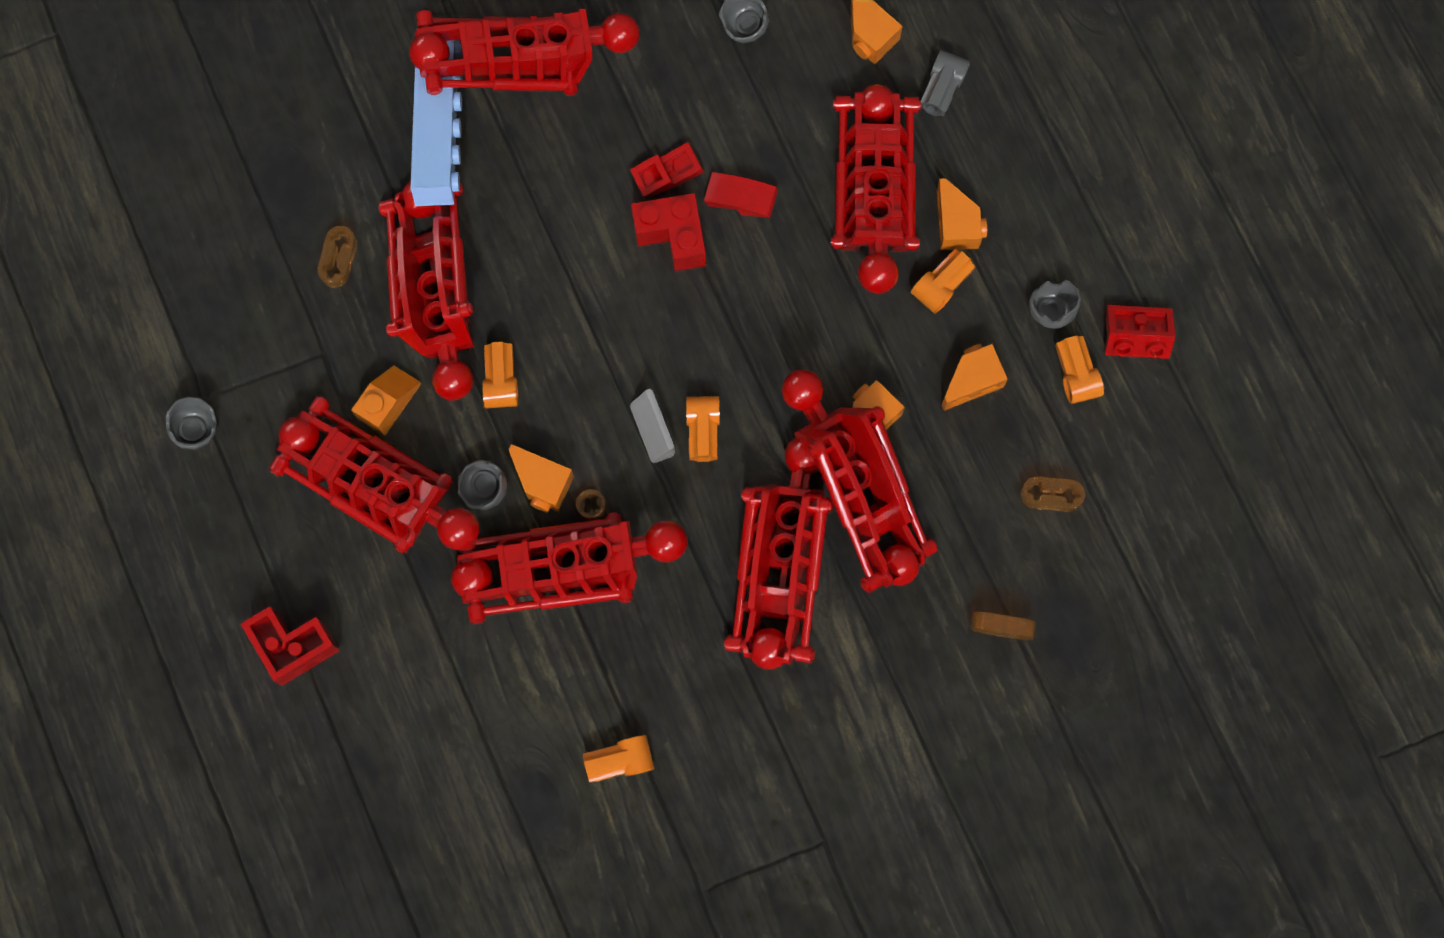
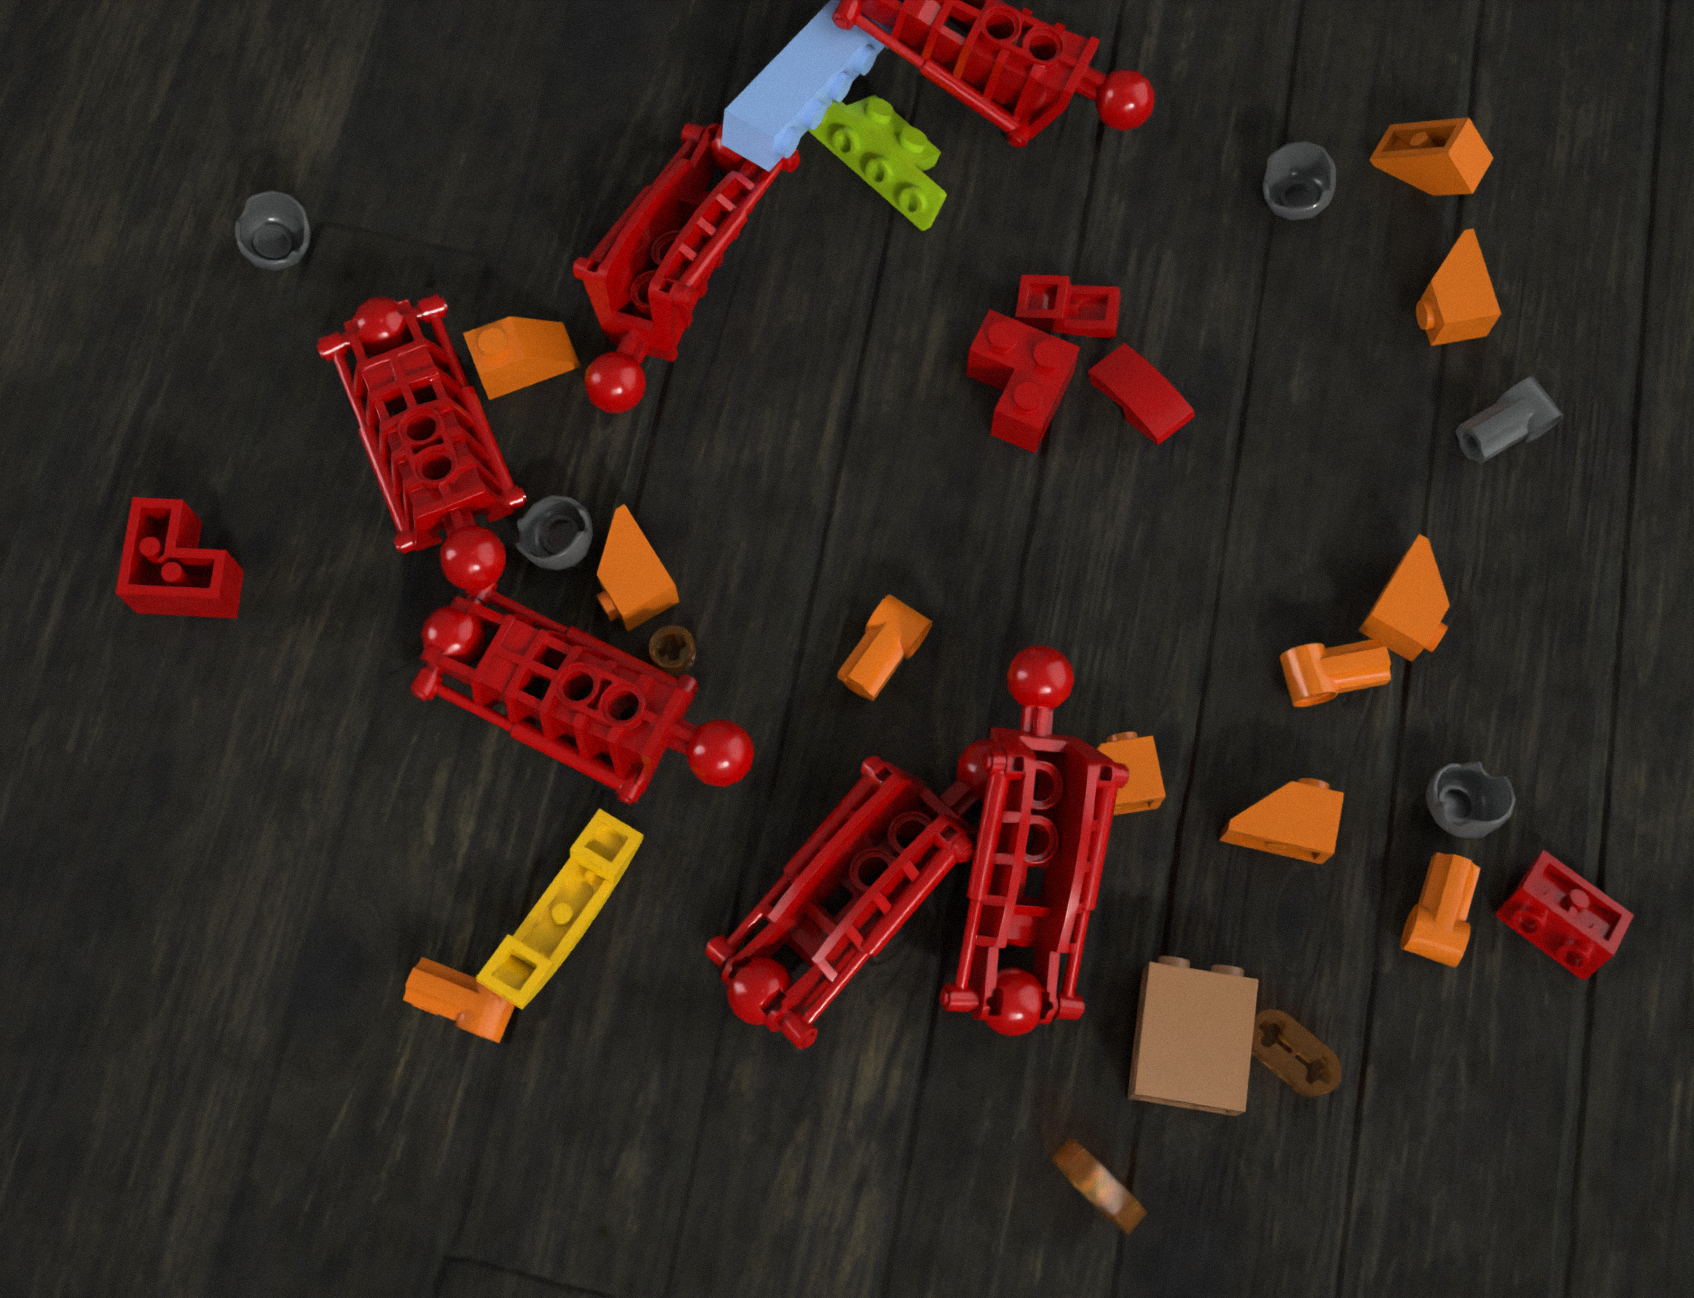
camera: 35 degrees right, 5 degrees down
clear orange beam [318,226,357,288] -> none
orange piece [483,342,518,408] -> none
light grey slope [630,389,675,463] -> none
red piece [831,84,921,294] -> none
none -> yellow slope [476,808,644,1009]
none -> lime bracket [808,95,946,231]
none -> medium nougat brick [1127,956,1259,1116]

